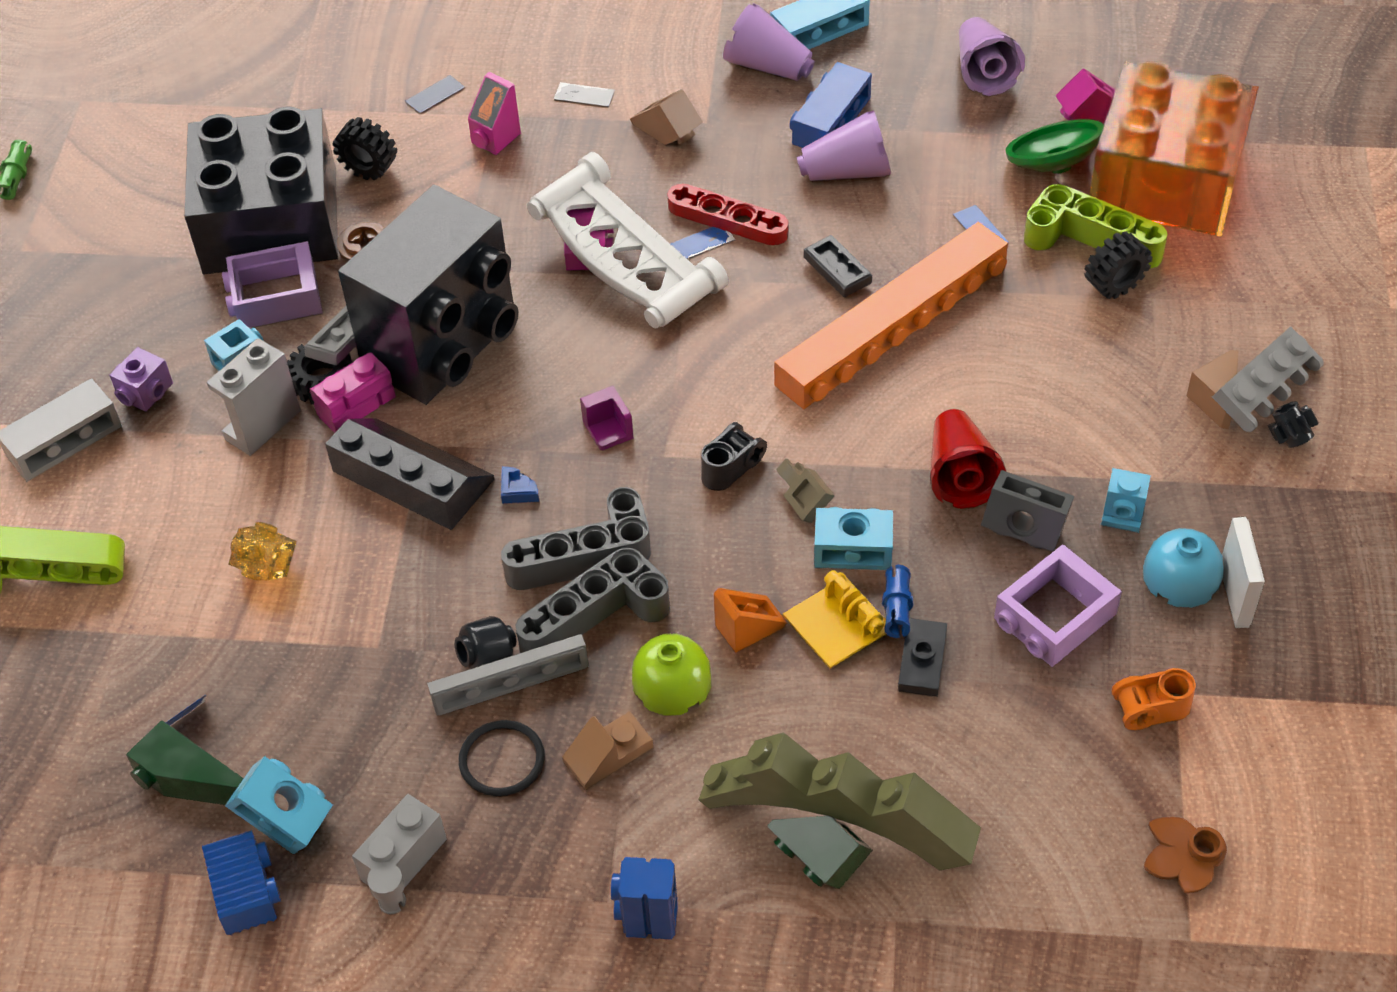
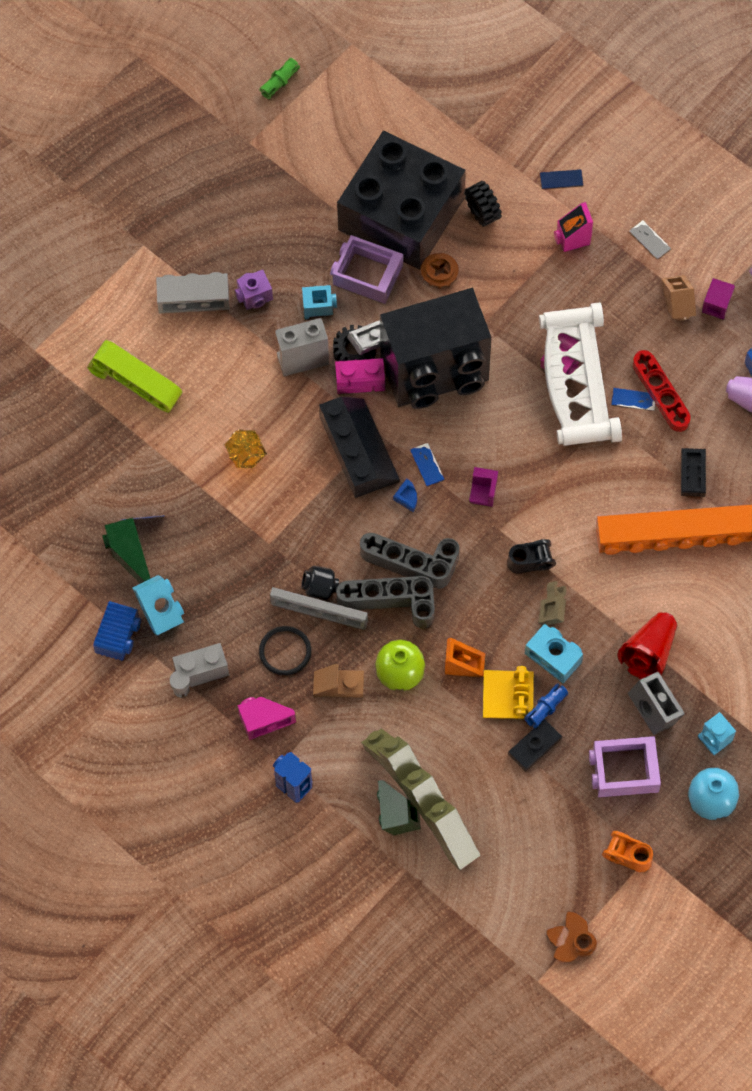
camera: 35 degrees right, 15 degrees up
white tile [1222,517,1265,628] -> none
none -> dark pink slope [237,697,296,740]
none -> blue sticker [410,443,444,486]
none -> magenta panel [702,278,735,320]

